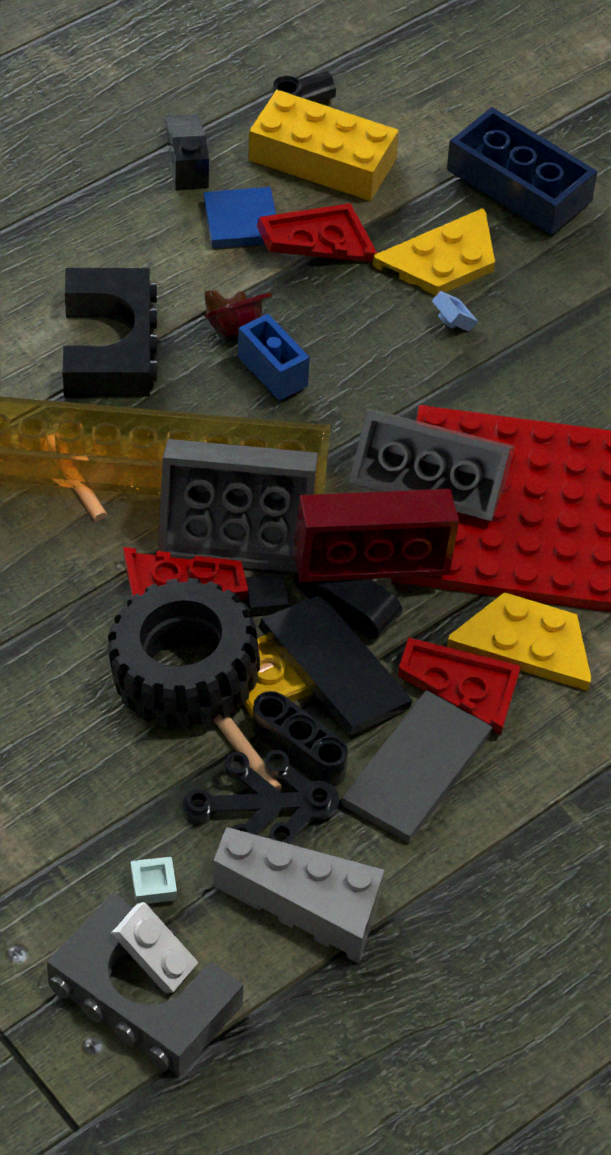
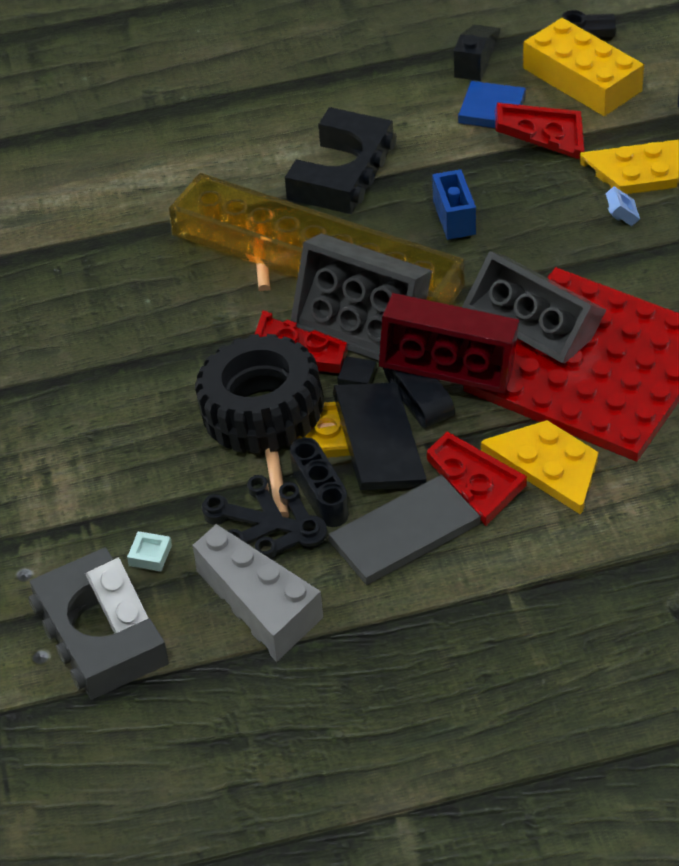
camera: 30 degrees right, 5 degrees down
dark red piece [204,290,273,337] -> none

